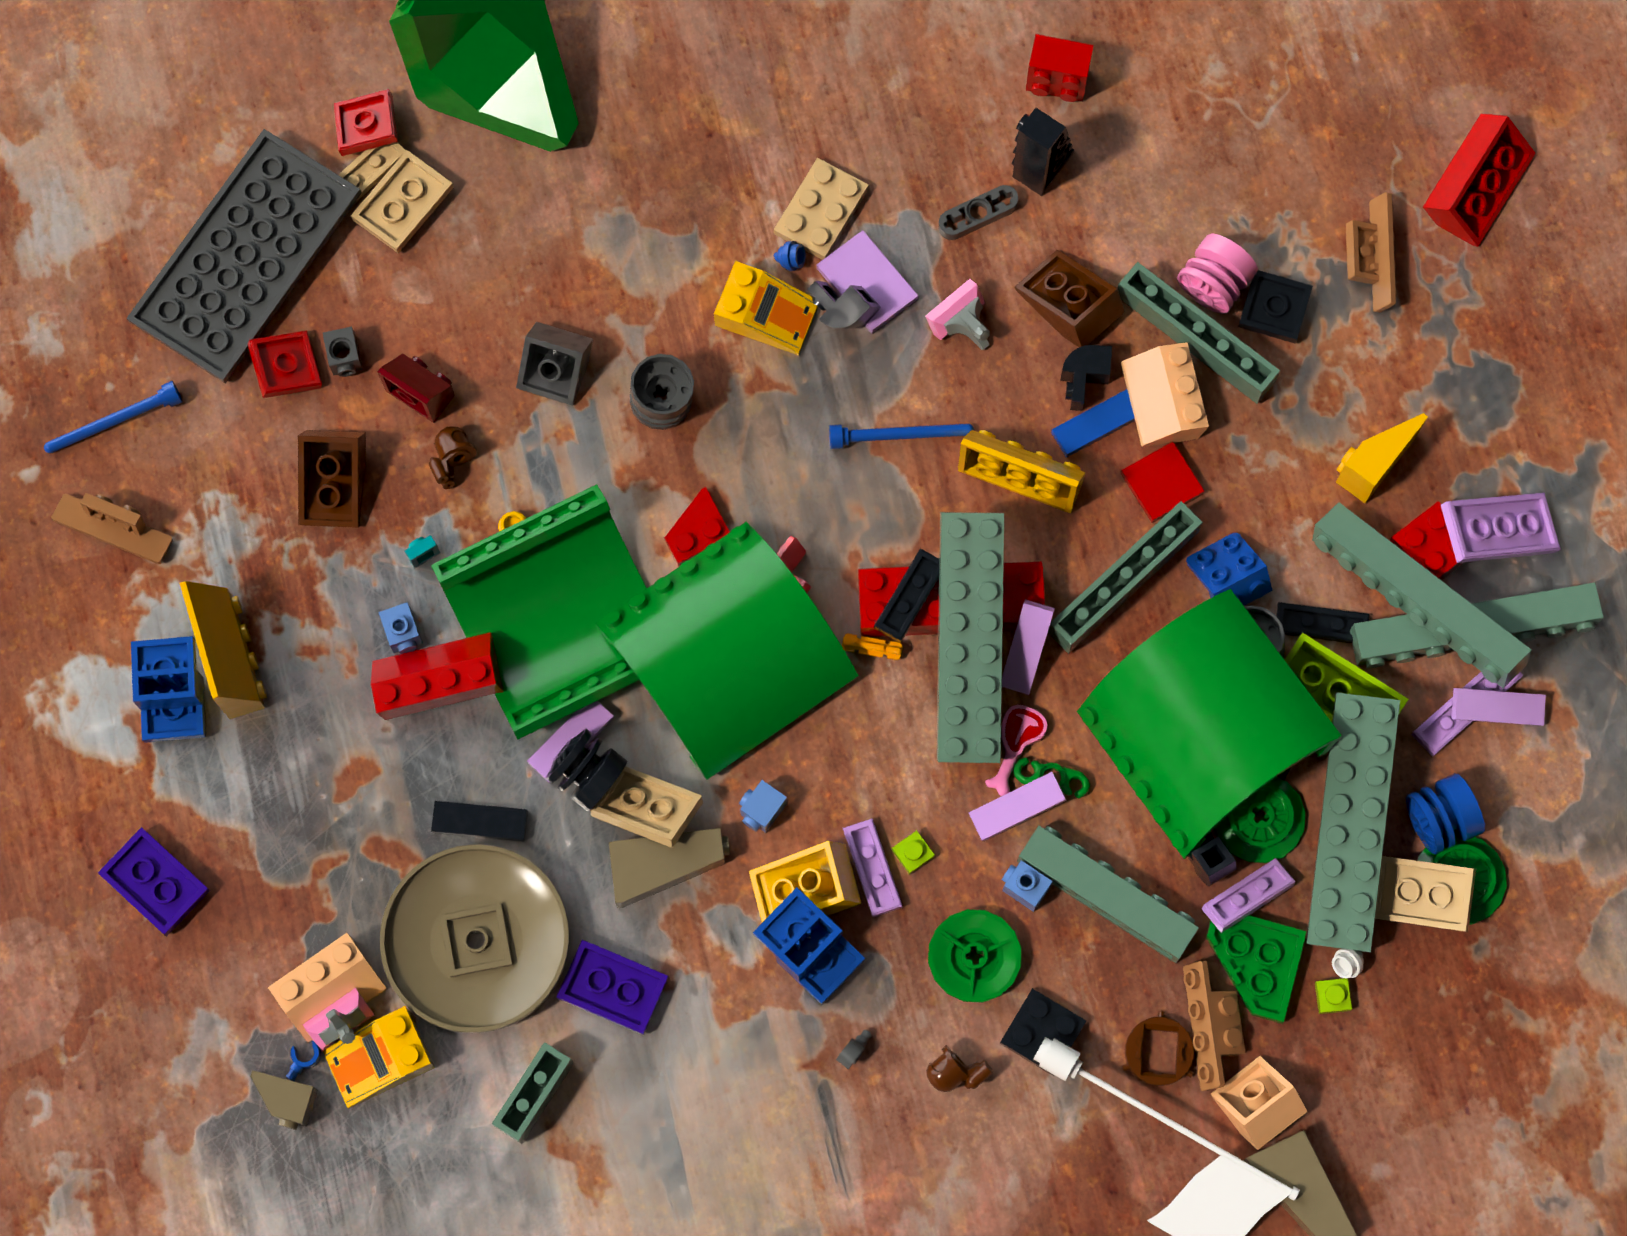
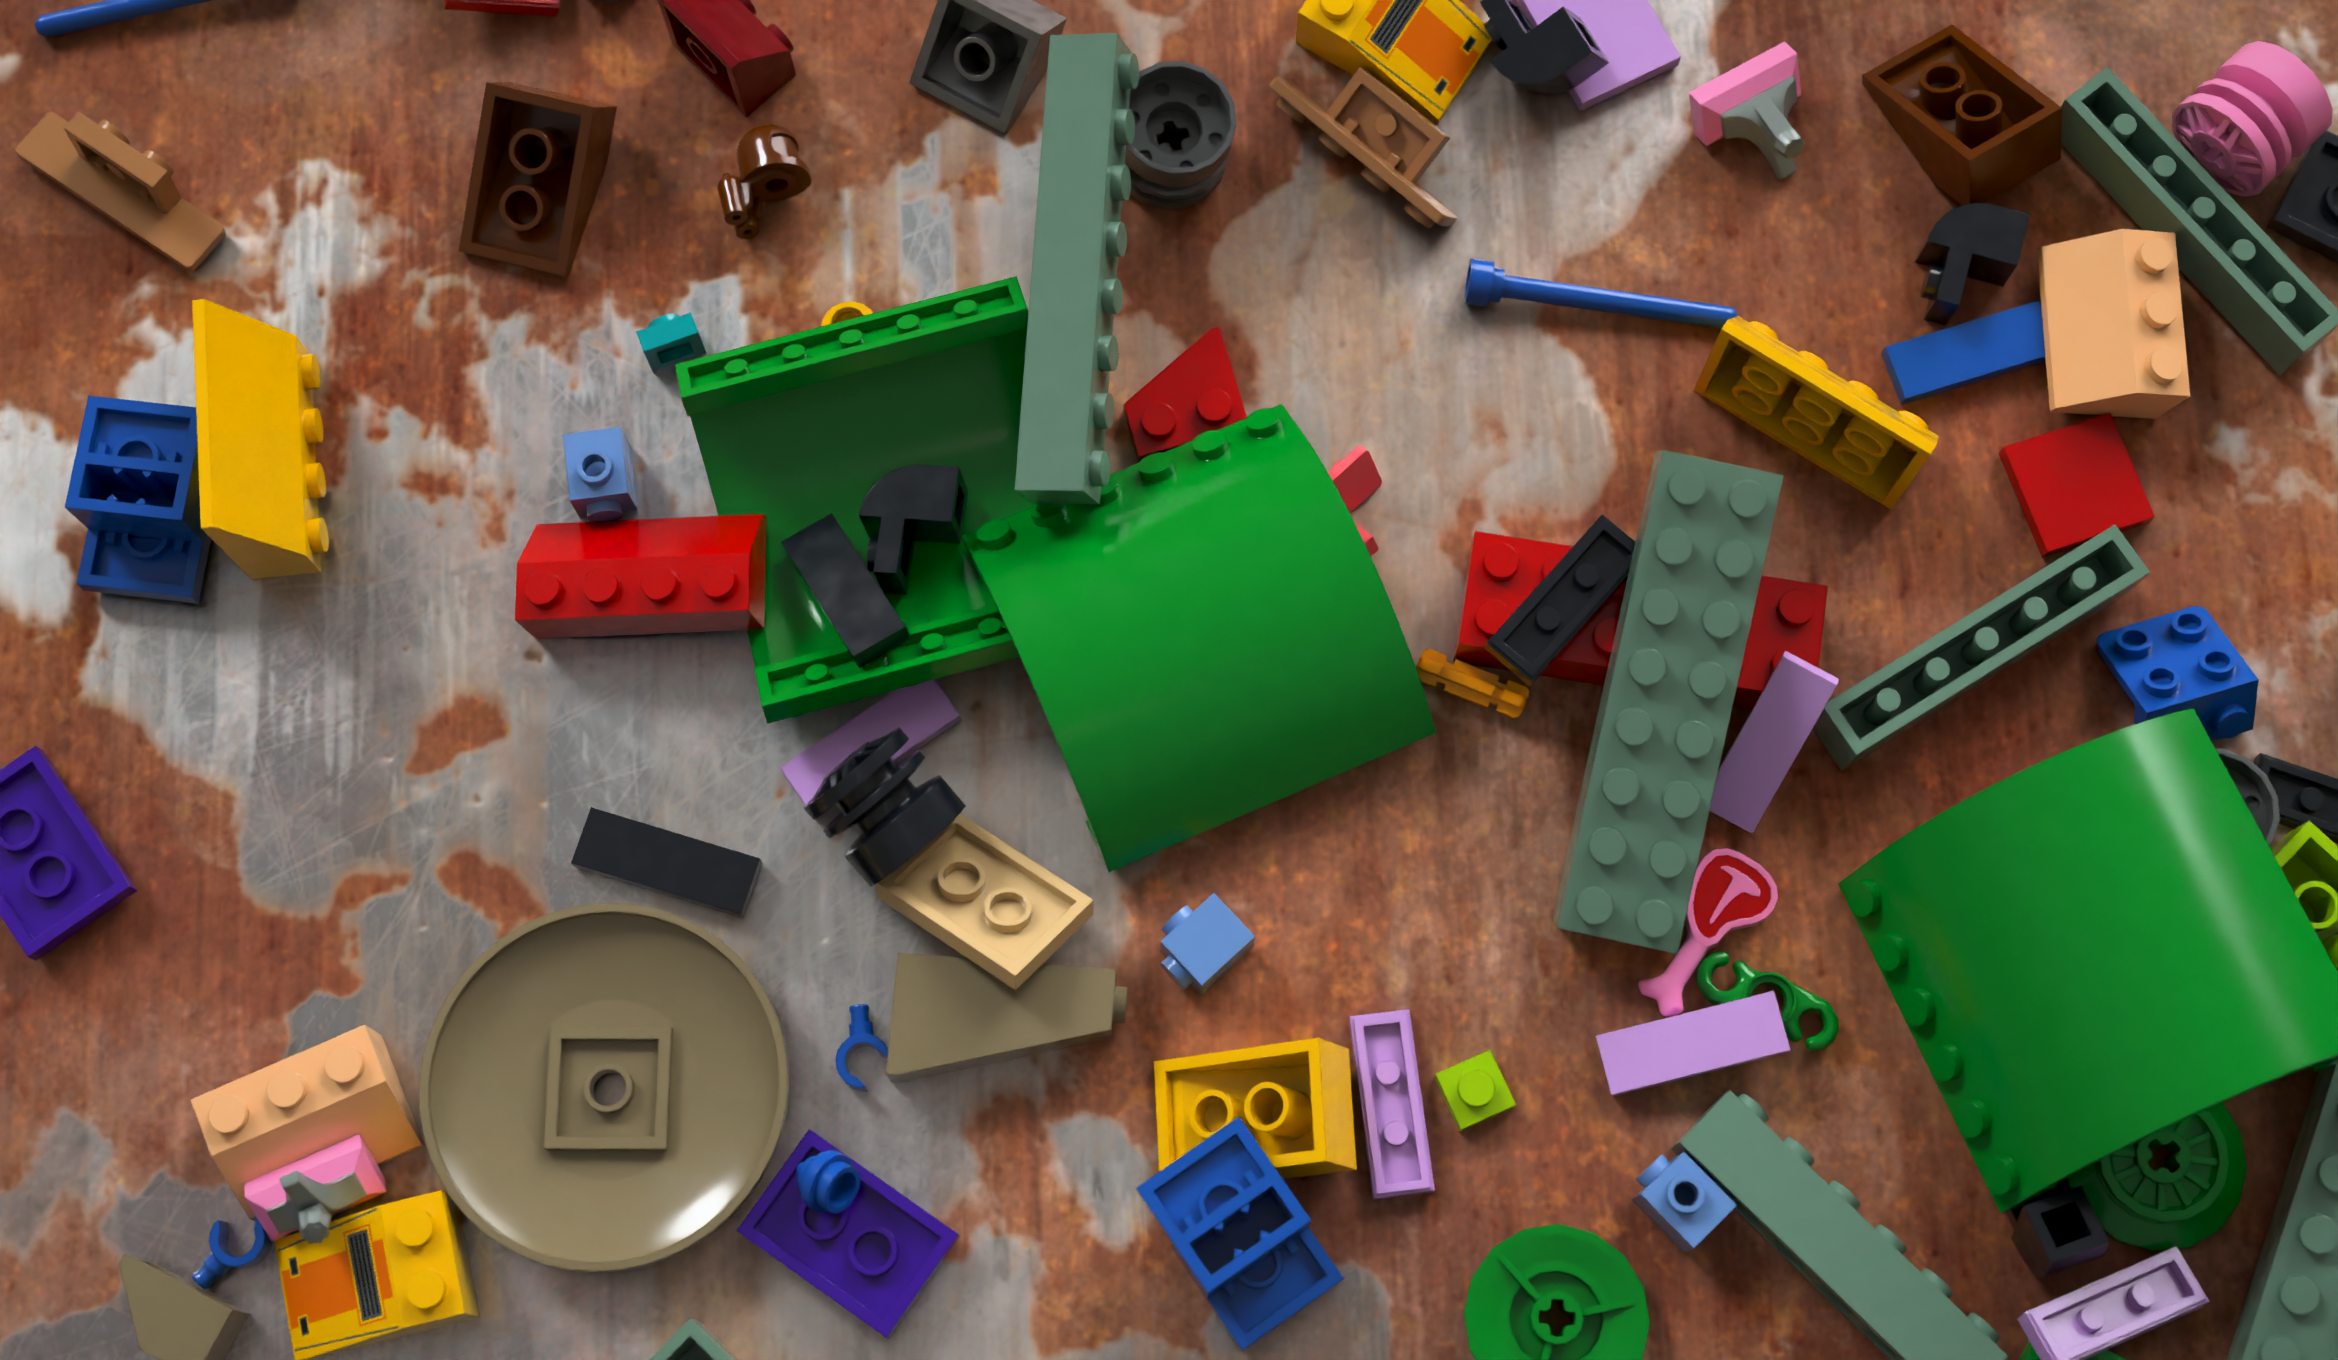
camera: 10 degrees right, 0 degrees up
none -> black tile [781,513,911,668]
none -> blue plate [796,1150,860,1213]
none -> blue piece [836,1004,888,1092]
none -> black brick [859,465,968,595]
none -> sand green brick [1015,33,1139,504]
none -> medium nougat bracket [1268,67,1458,228]

